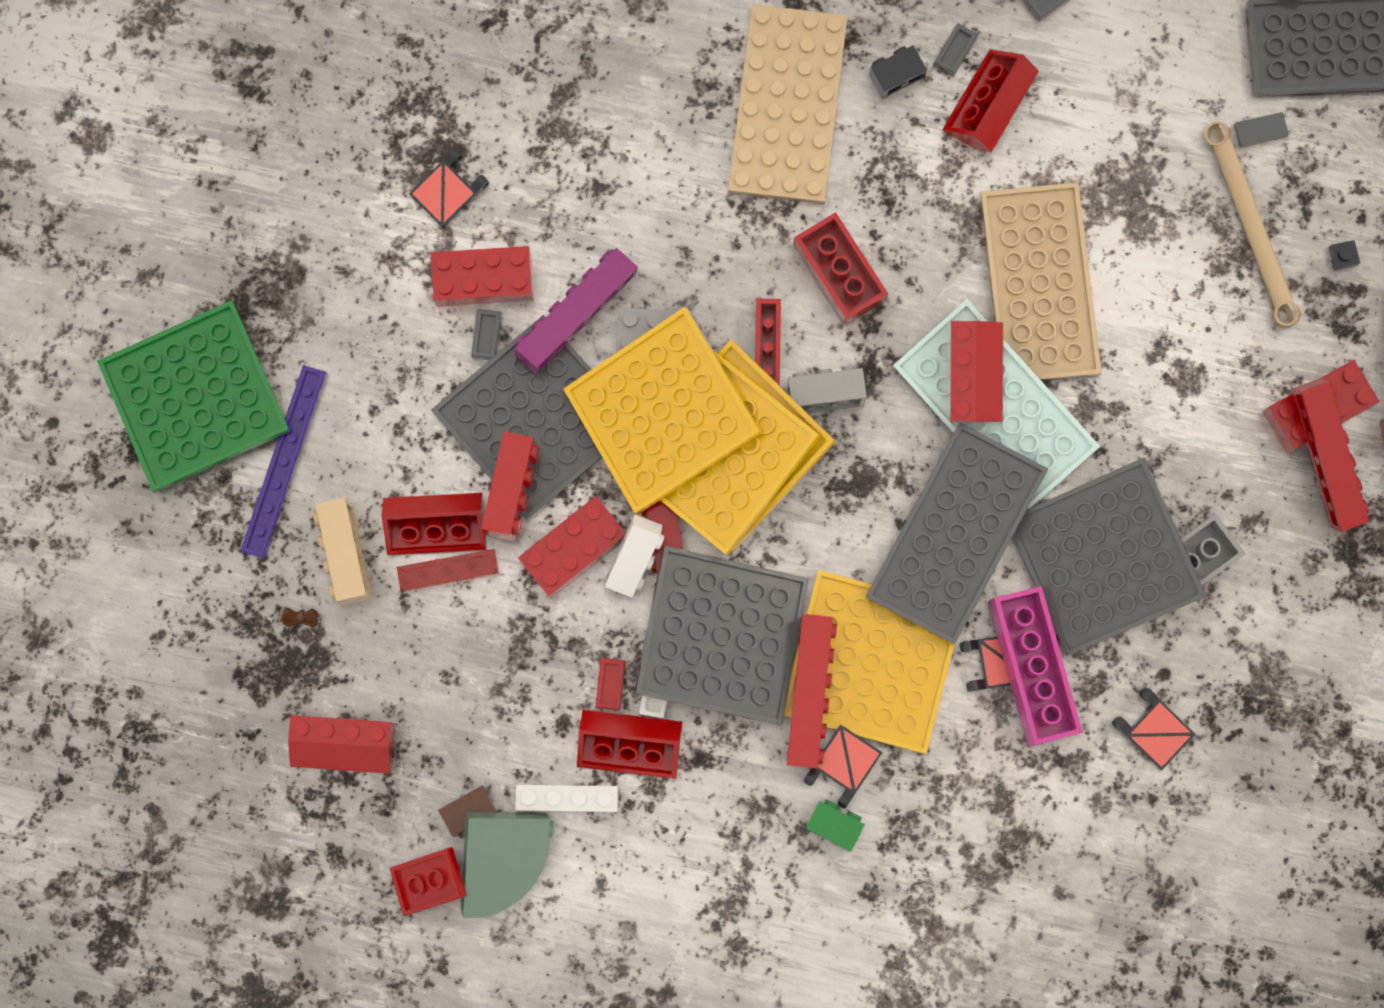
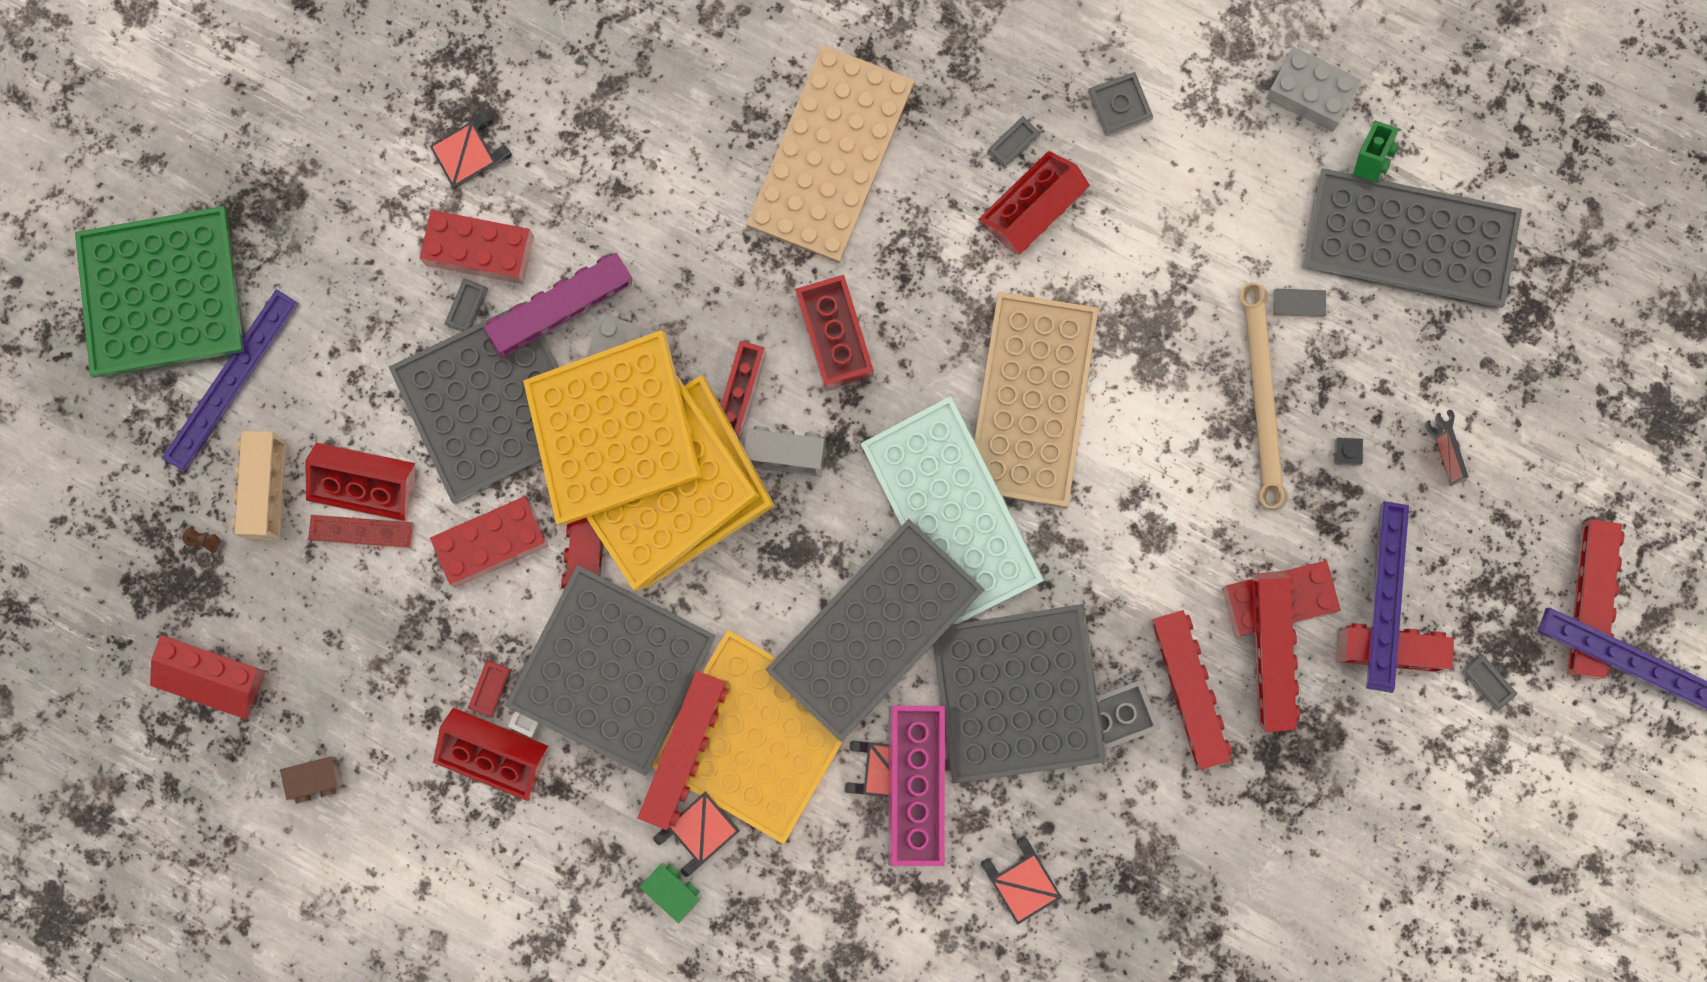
camera: 15 degrees right, 0 degrees up
red tile [389,847,467,917] -> none
sand green brick [461,812,554,918] -> none
brick [481,431,540,542] -> none
white brick [516,785,619,812] -> none
white brick [605,514,664,598] -> none
black brick [869,45,927,99] -> none
red slope [950,321,1003,422] -> none
none -> red brick [1151,610,1233,770]

